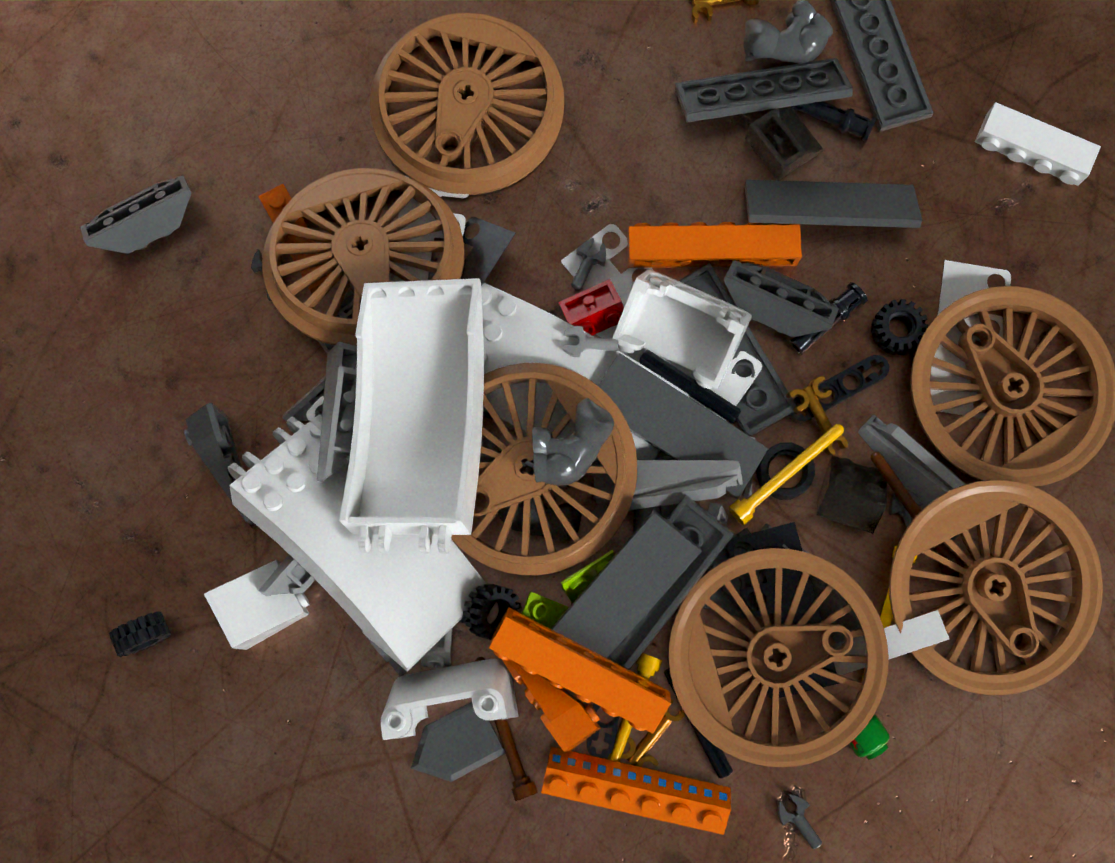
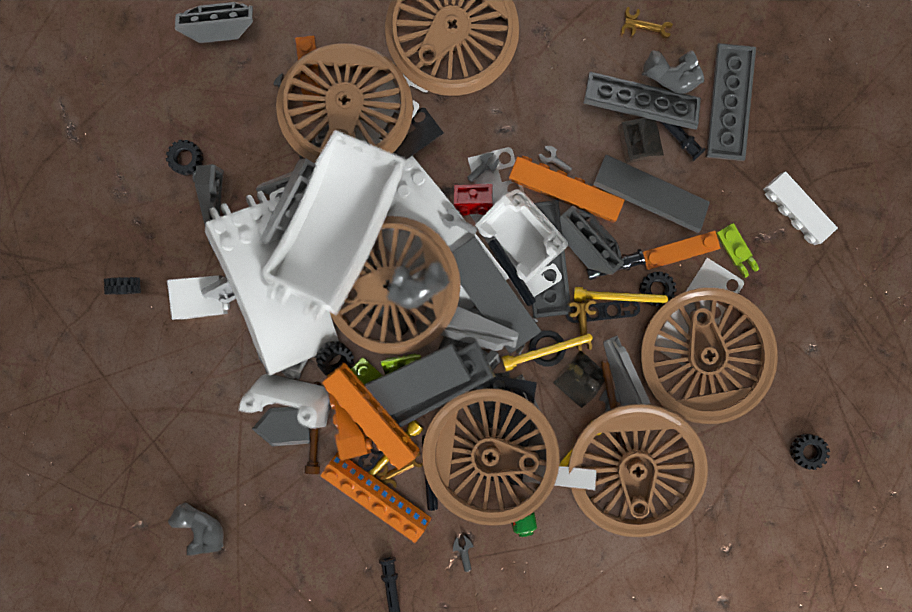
camera: 20 degrees right, 10 degrees up
none -> black tyre [166,139,203,176]
none -> light grey bar [538,146,572,174]
none -> yellow piece [574,287,668,303]
none -> orange plate [643,231,721,271]
none -> lime hinge [716,223,759,278]

